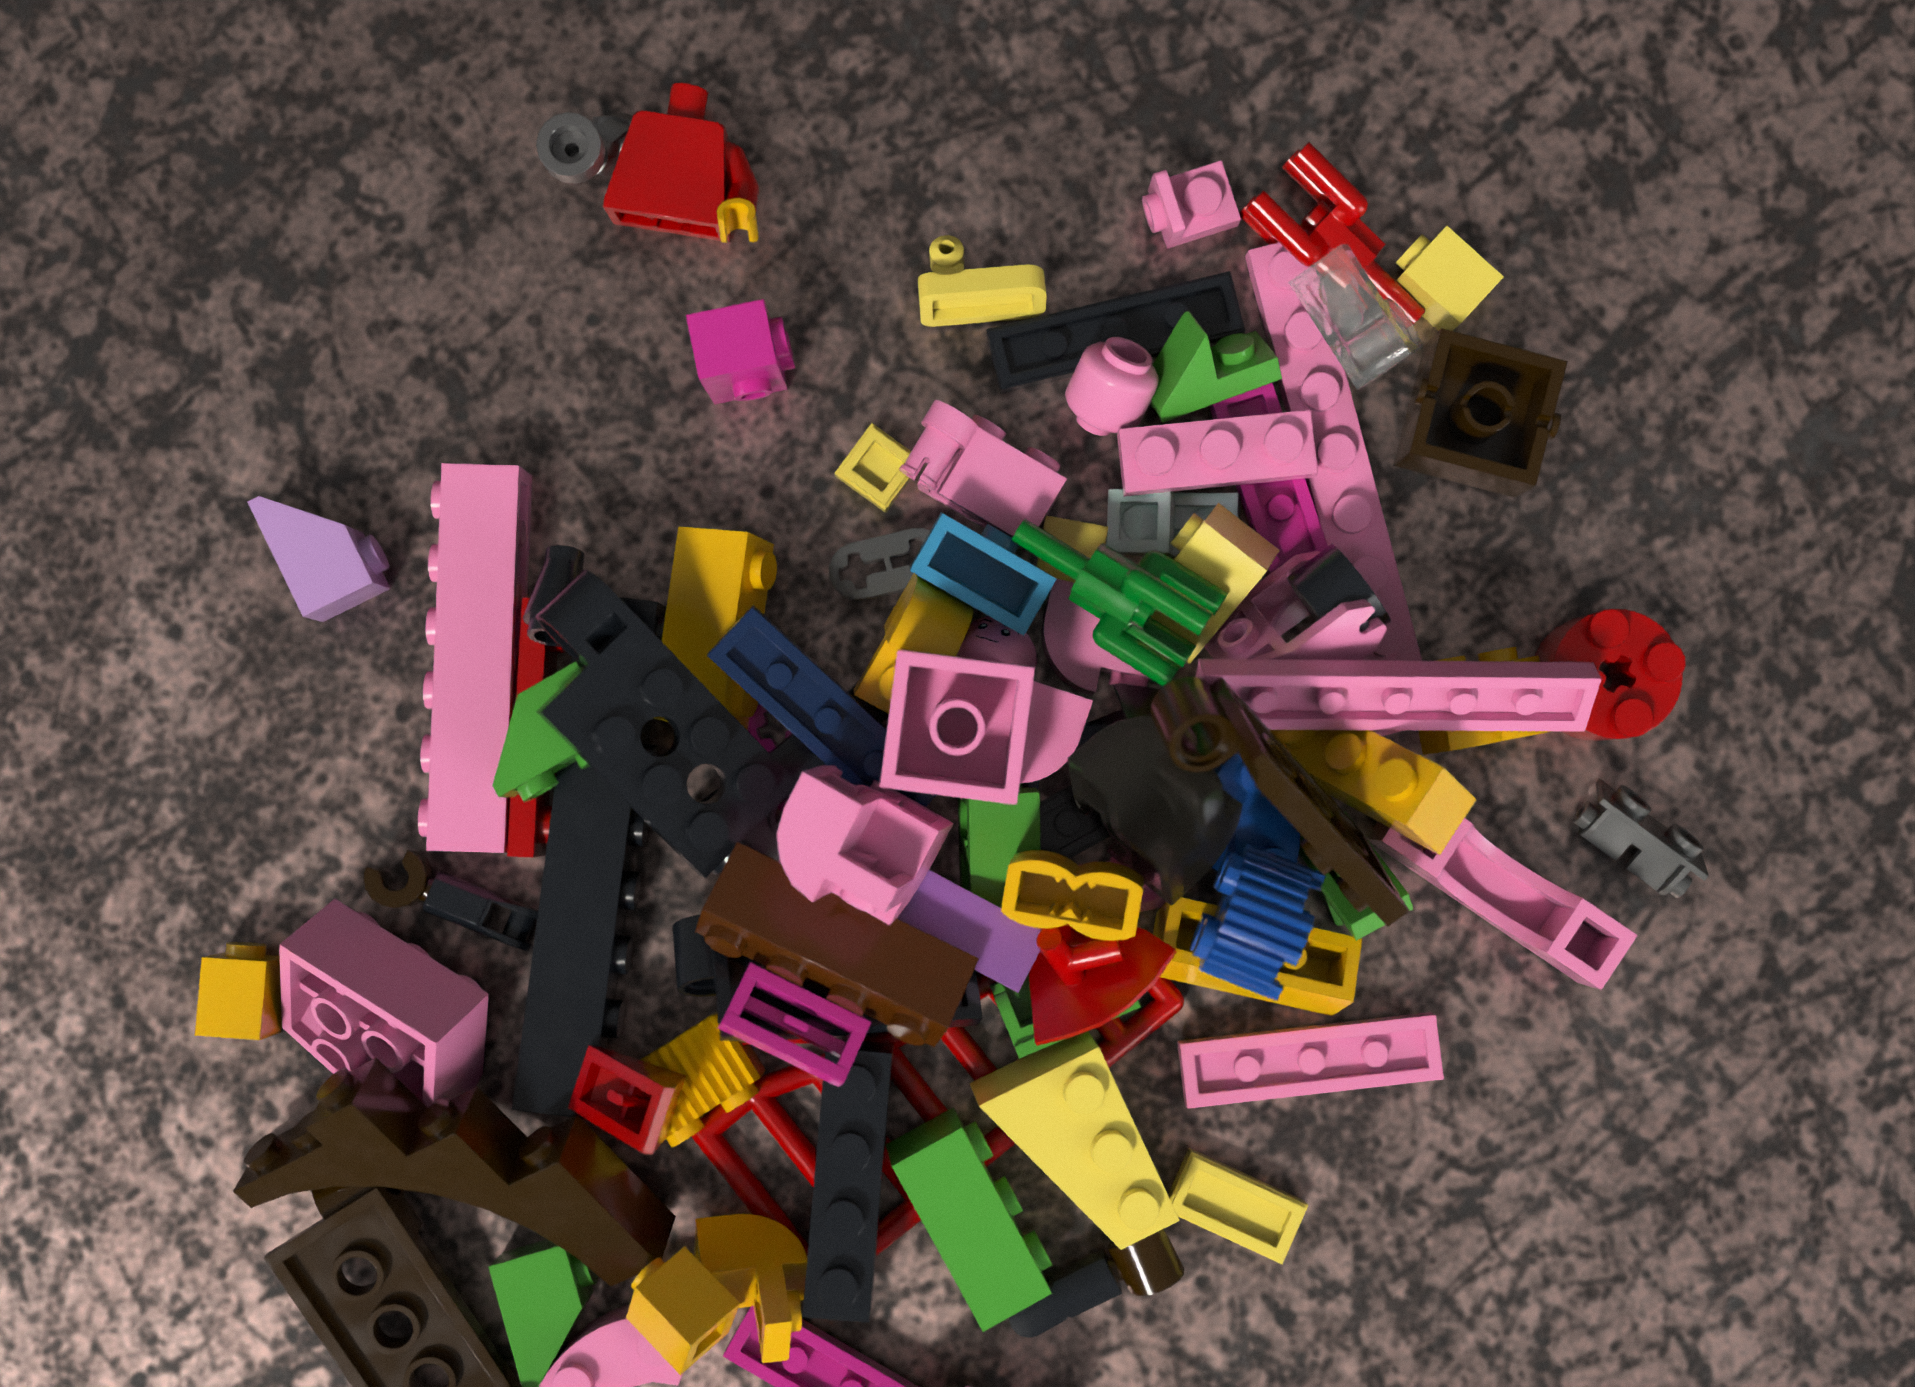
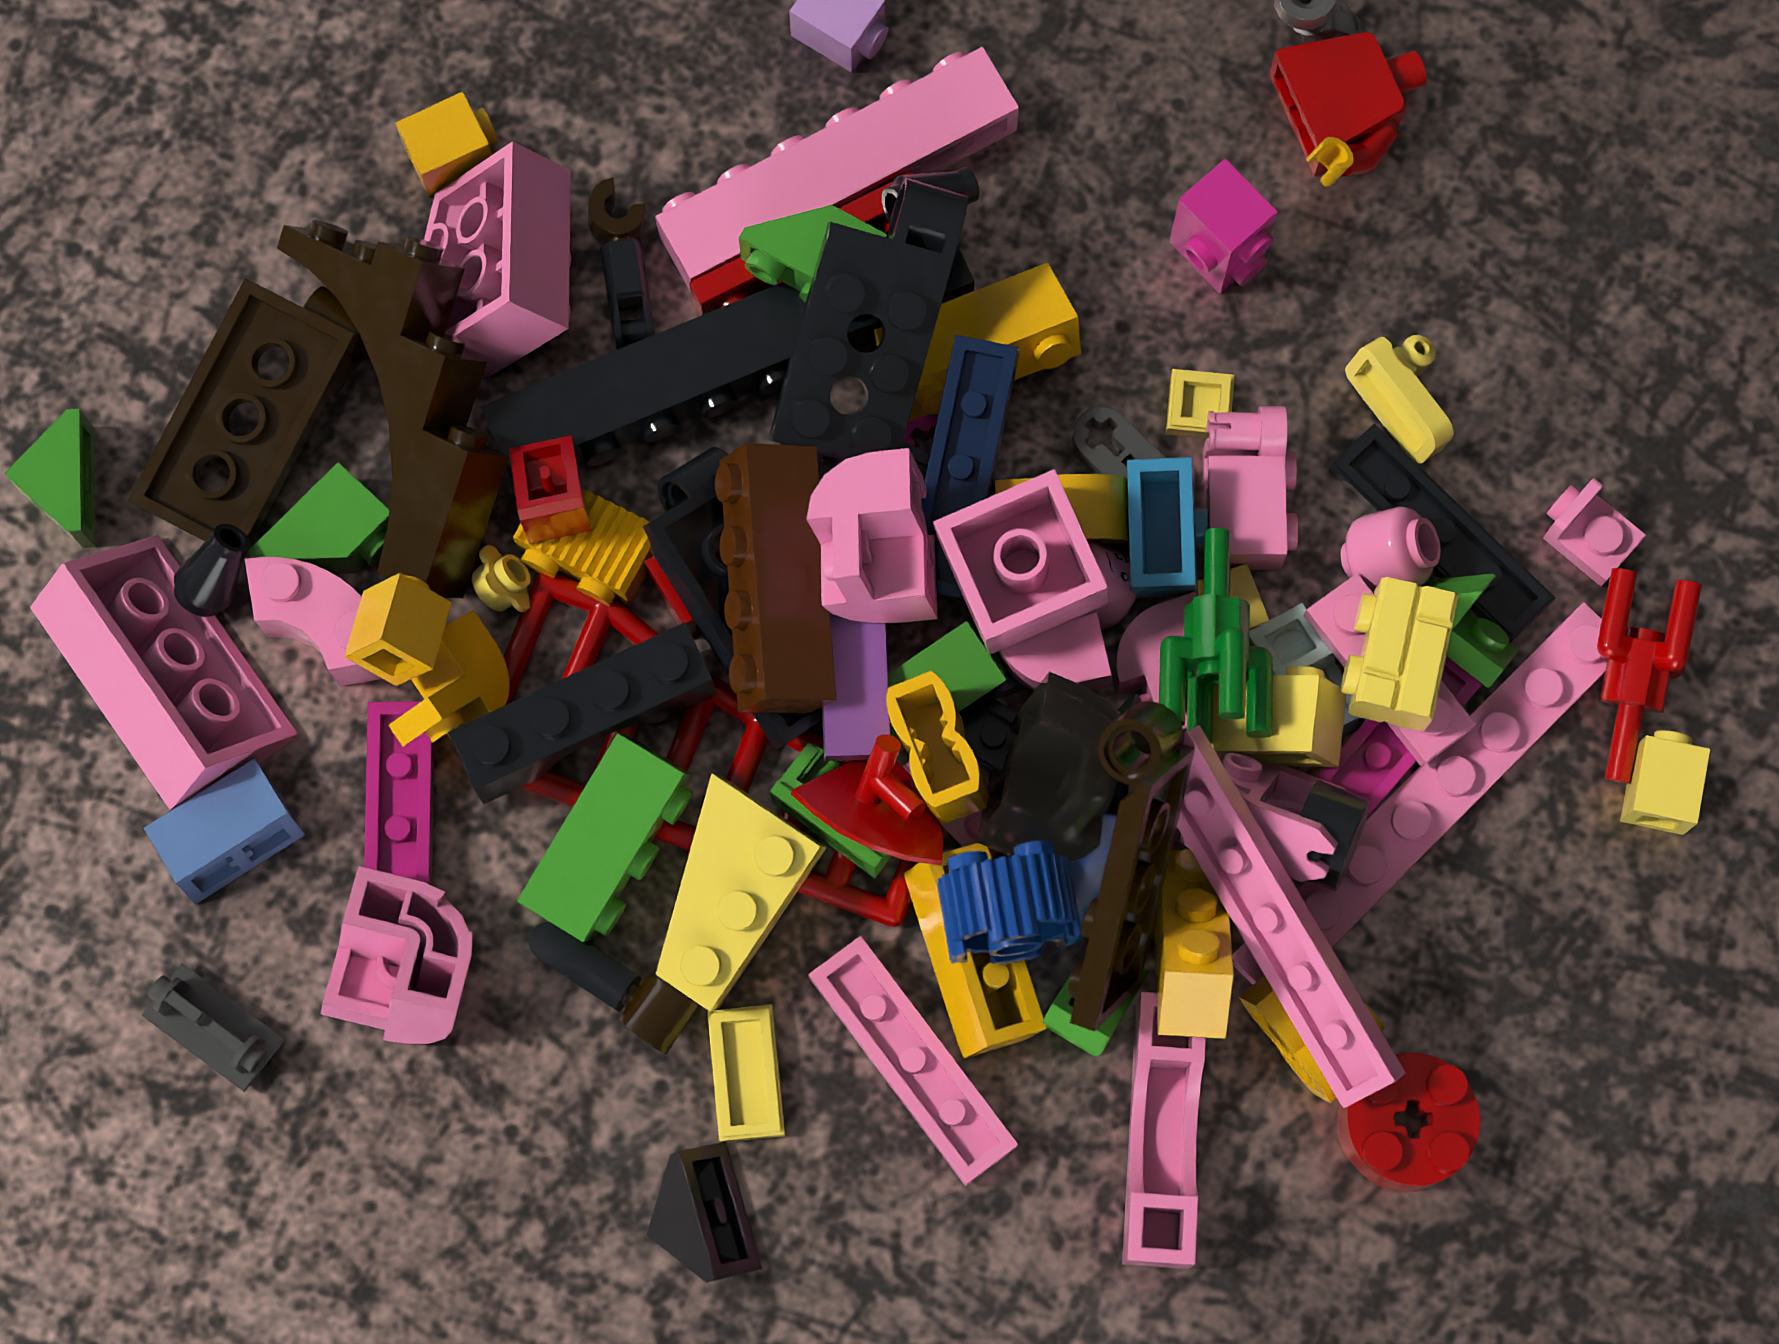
camera: 60 degrees right, 10 degrees down
dark pink tile [718,963,871,1087] -> none
clear plate [1288,244,1422,390] -> none
dark brown brick [1393,328,1568,498] -> none
dark grey hinge [1572,779,1709,898] -> none
none -> light yellow plate [472,545,531,612]
none -> black slope [646,1142,762,1283]
none -> light yellow brick [1341,577,1459,731]

